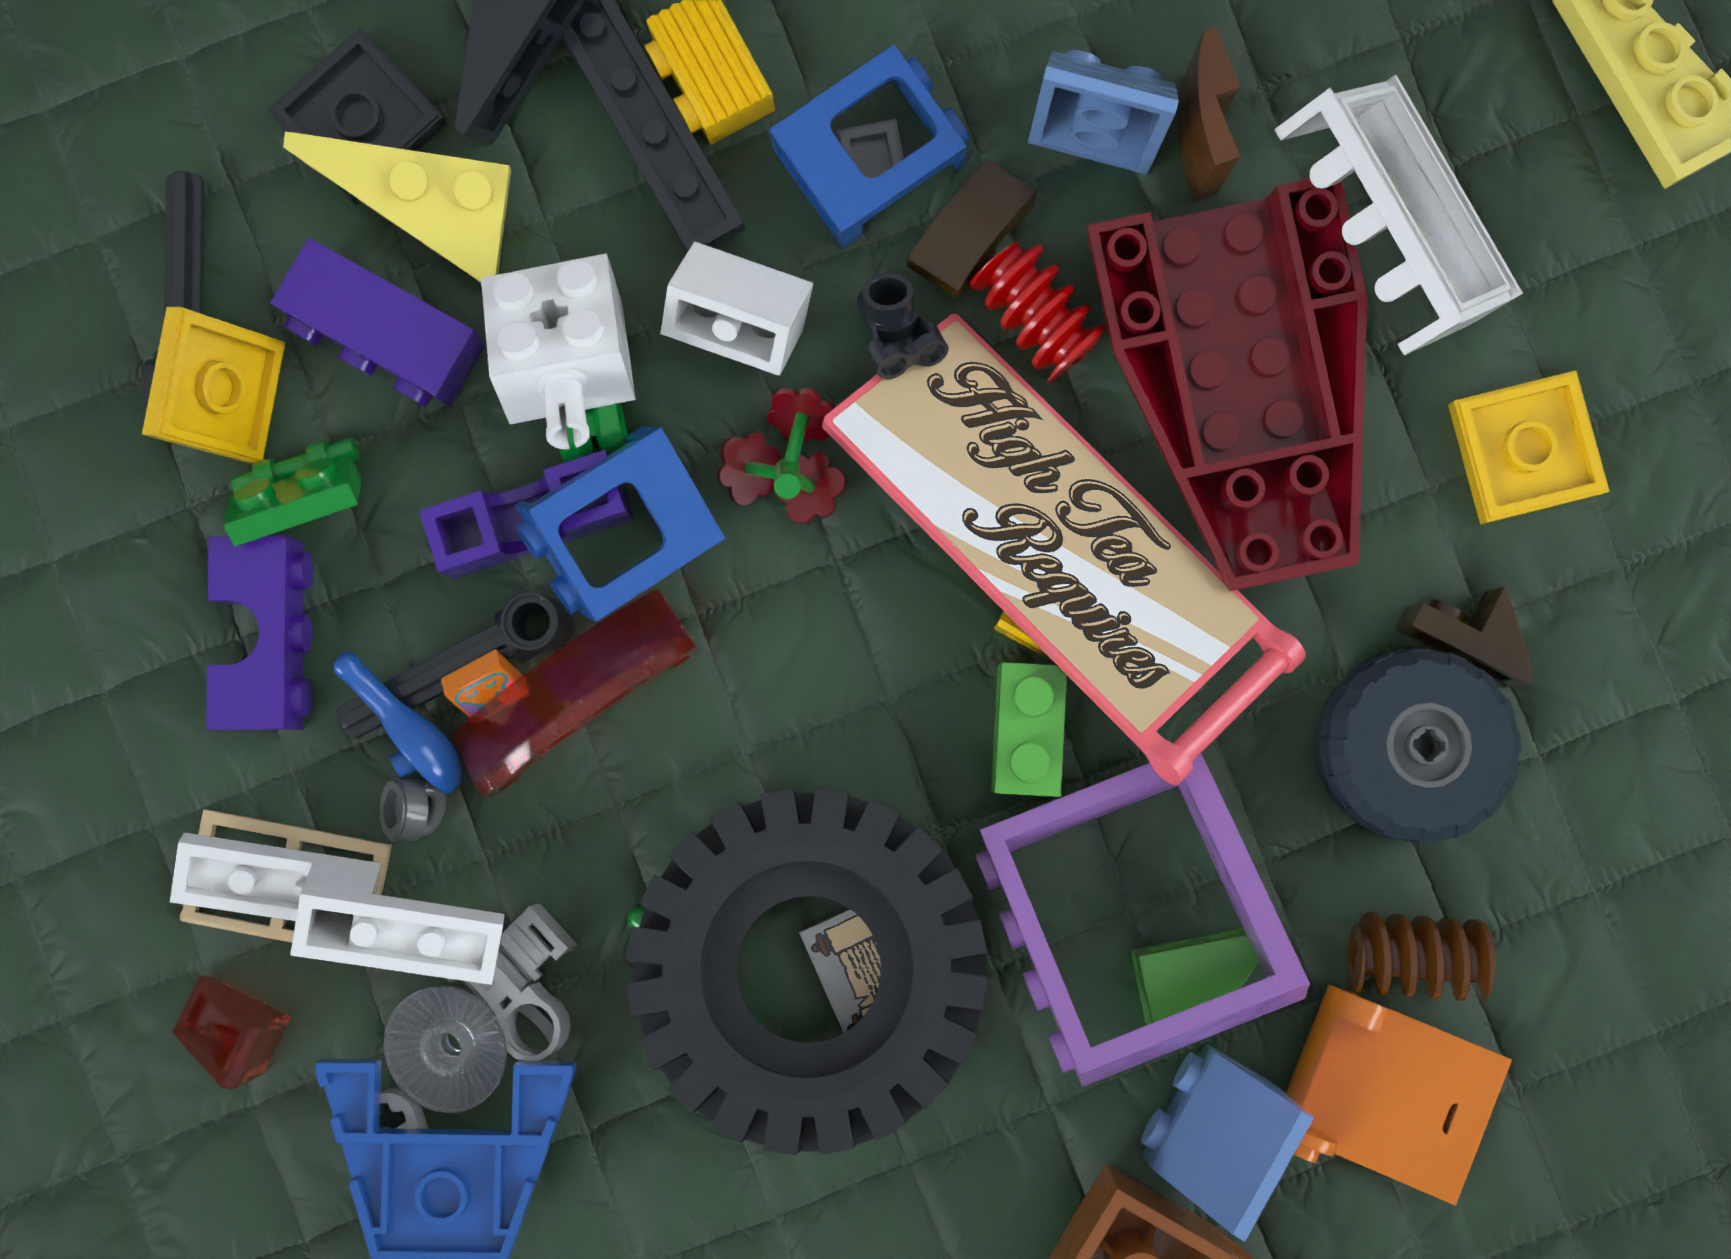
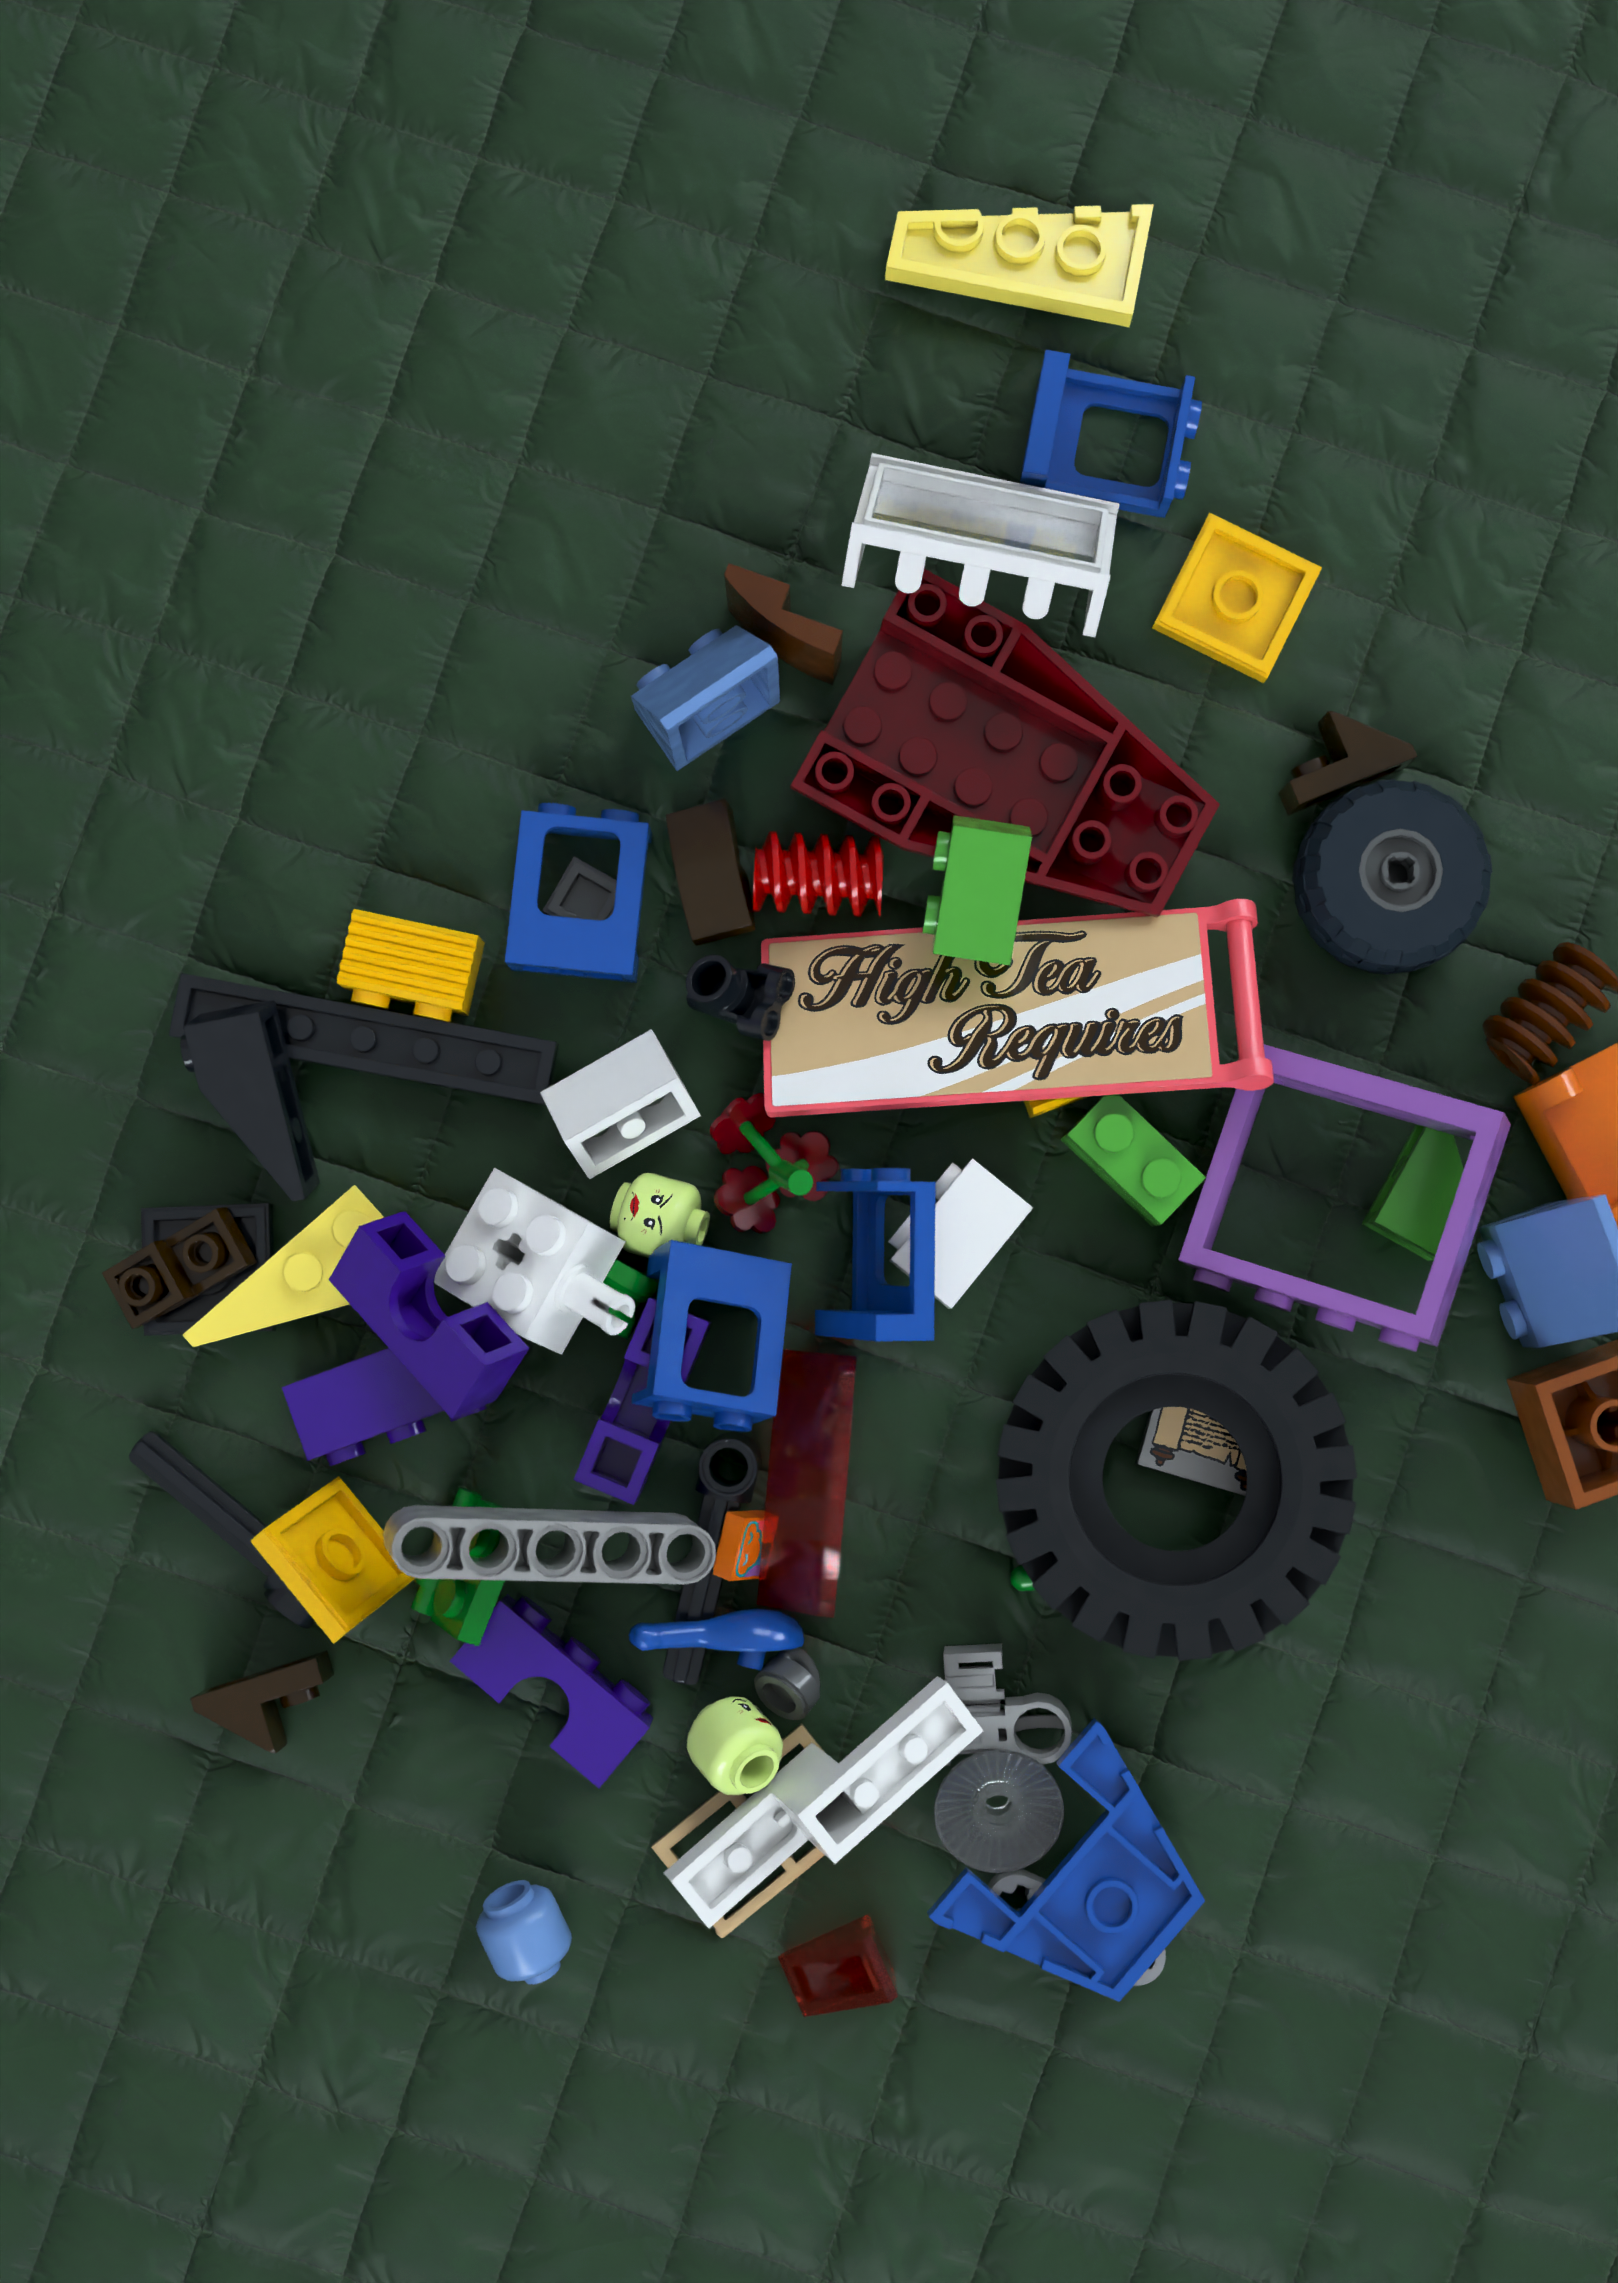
camera: 55 degrees left, 0 degrees up
none -> dark brown slope [102,1207,257,1329]
none -> dark brown slope [190,1650,334,1753]
none -> dark purple arch [329,1211,529,1419]
none -> light grey beam [383,1505,716,1584]
none -> medium blue head [476,1880,572,1984]
none -> yellowish green head [610,1173,710,1258]
none -> yellowish green head [686,1696,783,1795]
none -> blue window [815,1168,936,1341]
none -> white brick [888,1159,1033,1309]
none -> bright green brick [922,815,1032,965]
none -> blue window [1019,349,1202,518]

